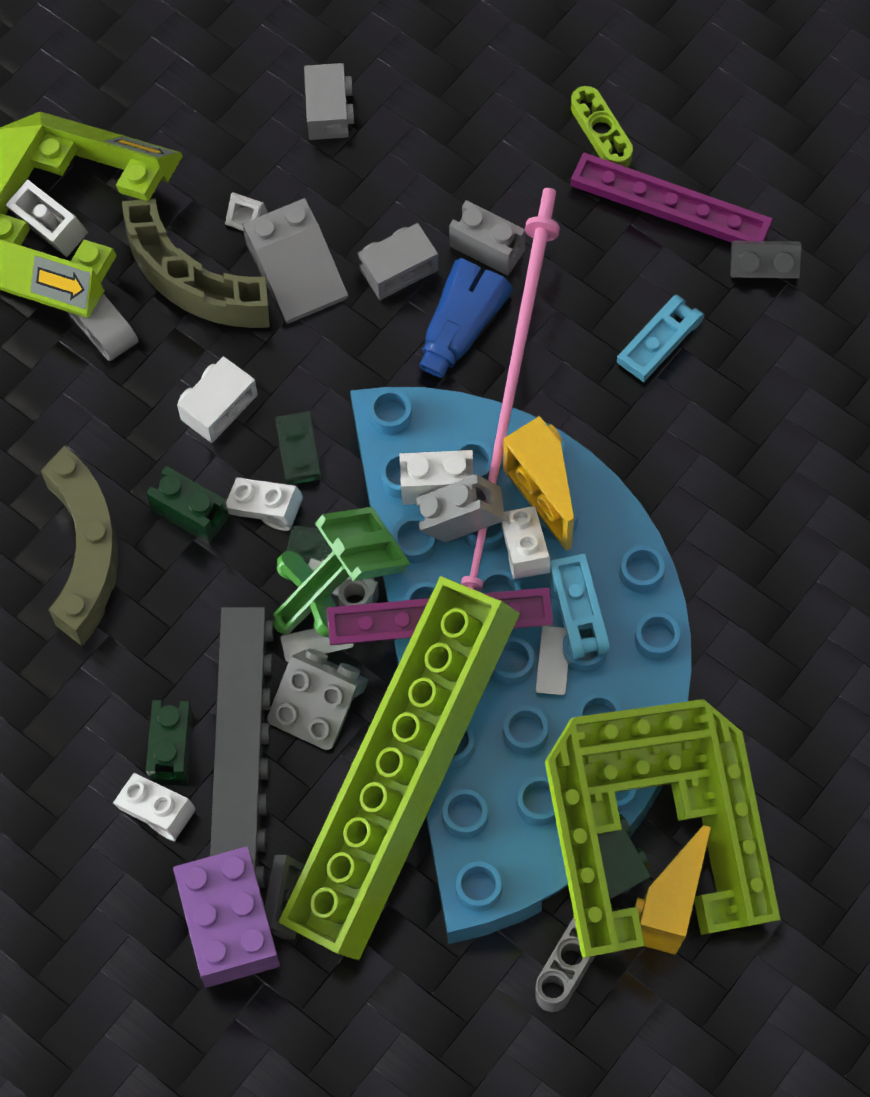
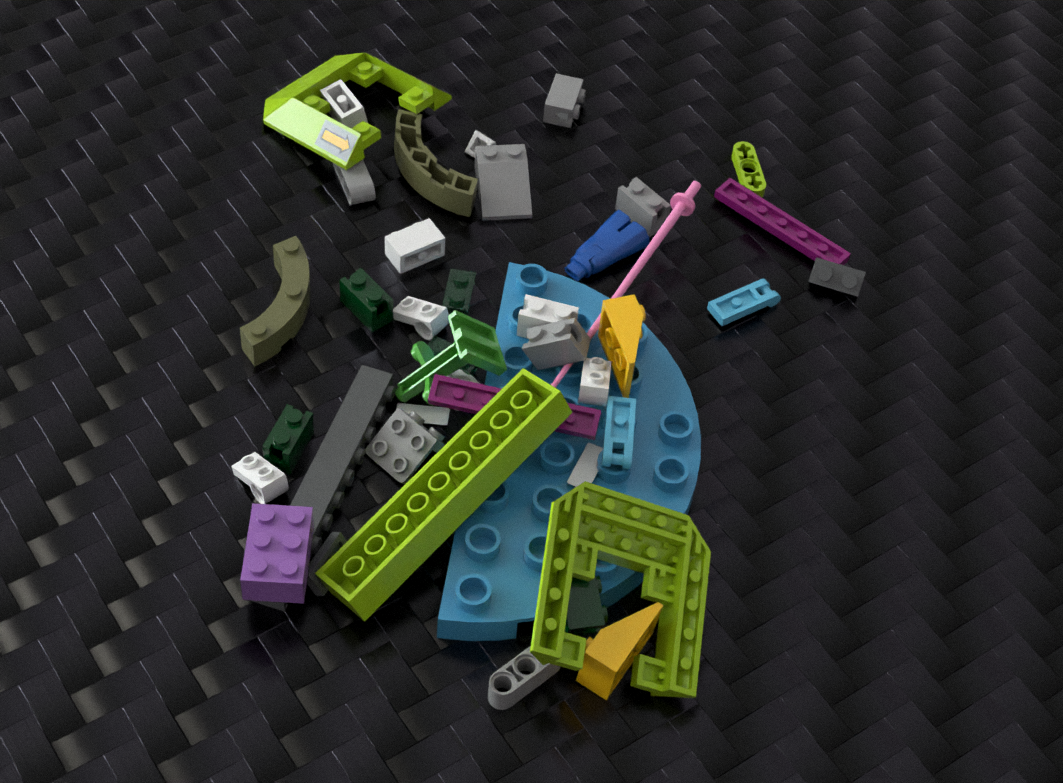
camera: 10 degrees right, 15 degrees down
light grey brick [358,223,439,300] -> none

